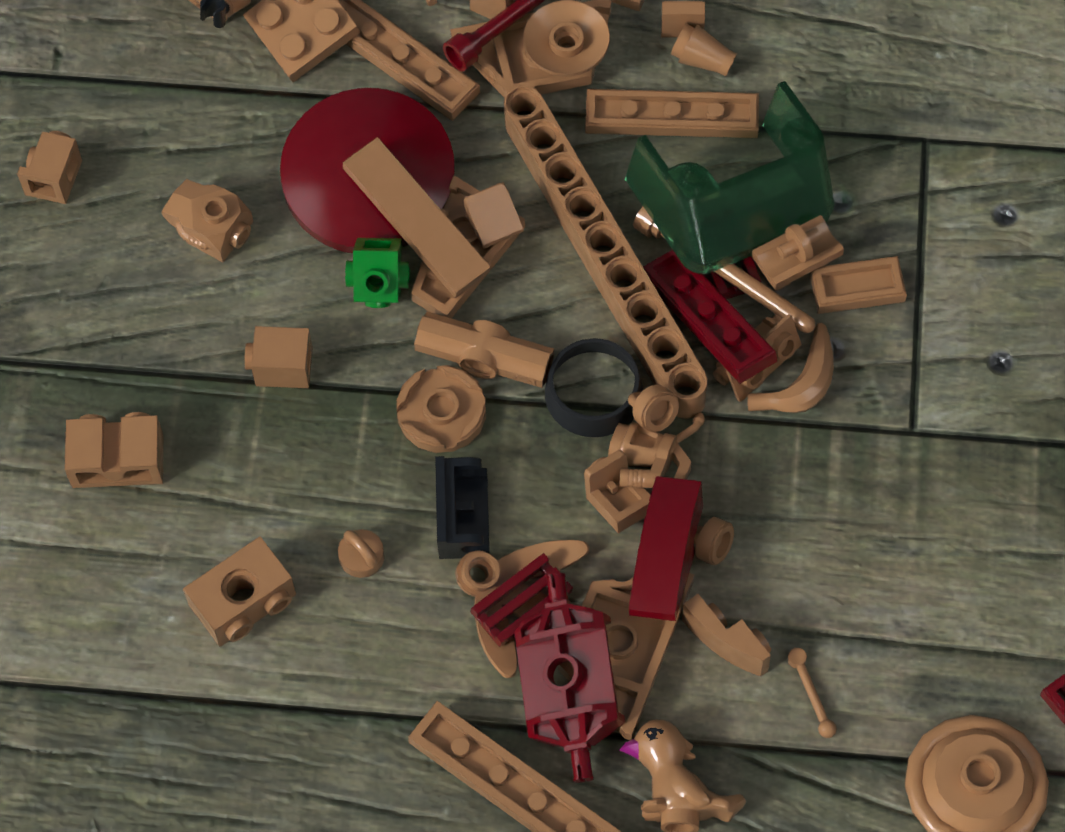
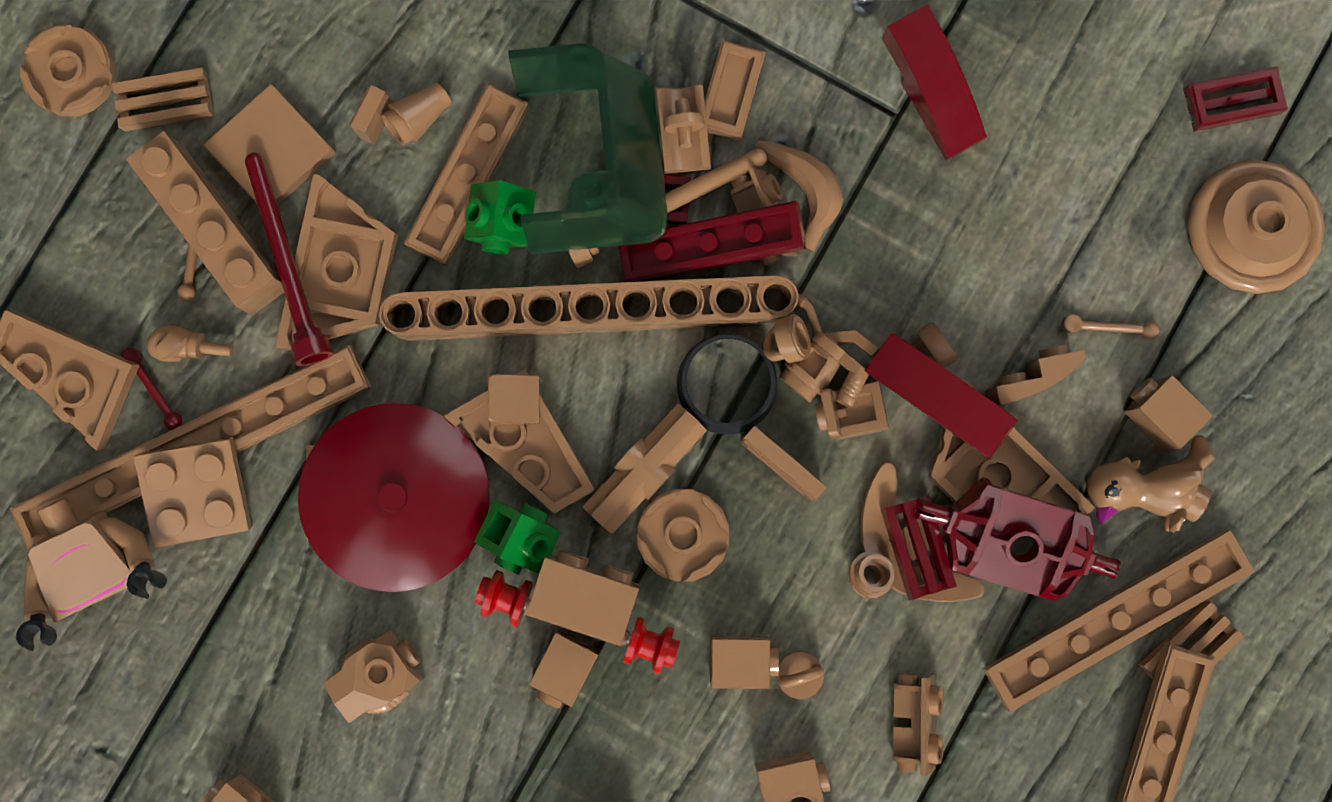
camera: 70 degrees left, 20 degrees up
medium nougat tile [343,137,490,298] -> none
black hinge [435,456,490,559] -> none
medium nougat dish [523,0,610,76] -> none
none -> green brick [464,180,536,255]
none -> medium nougat brick [475,550,680,675]
none -> medium nougat brick [710,635,779,689]
none -> medium nougat tile [741,426,827,501]
none -> dark red slope [882,4,987,160]
none -> medium nougat hinge [893,673,944,776]
none -> medium nougat brick [1124,375,1213,451]

